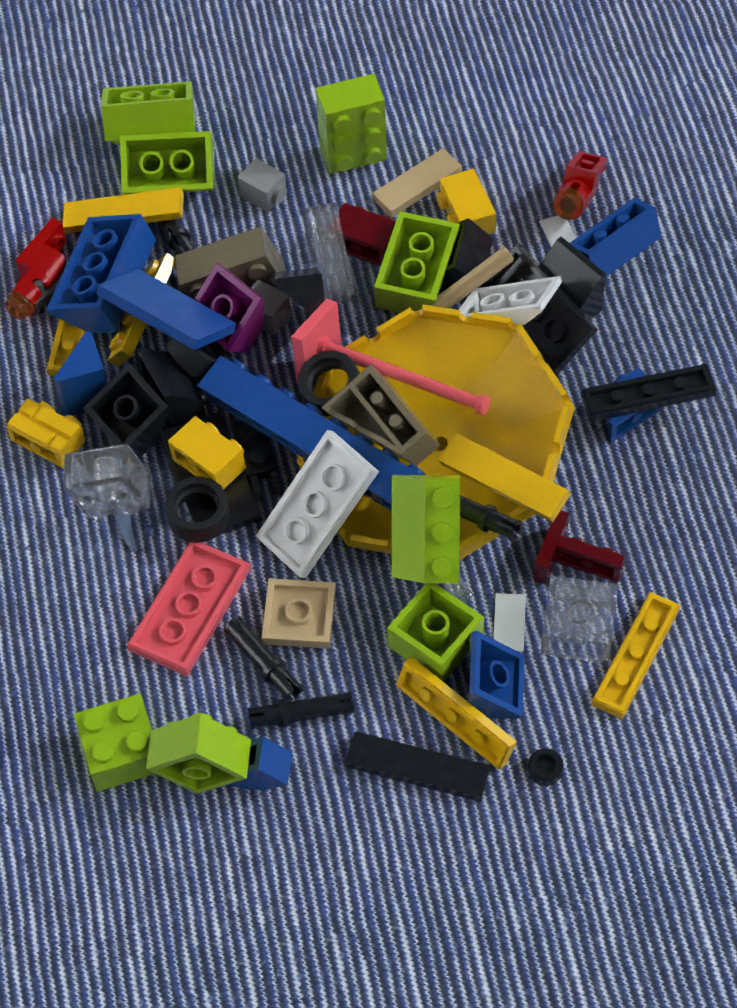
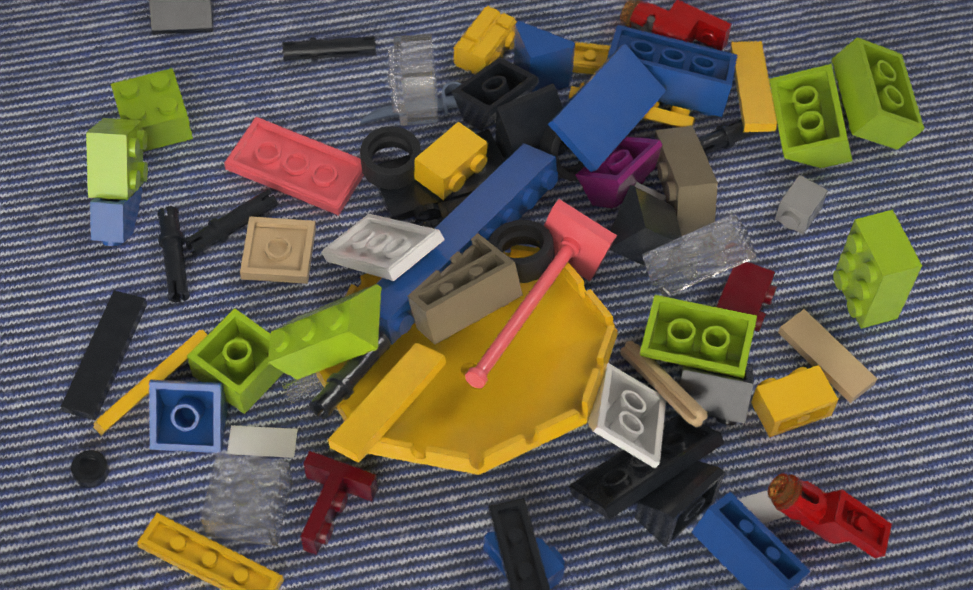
camera: 85 degrees right, 0 degrees up
none -> black pin [282,35,376,62]

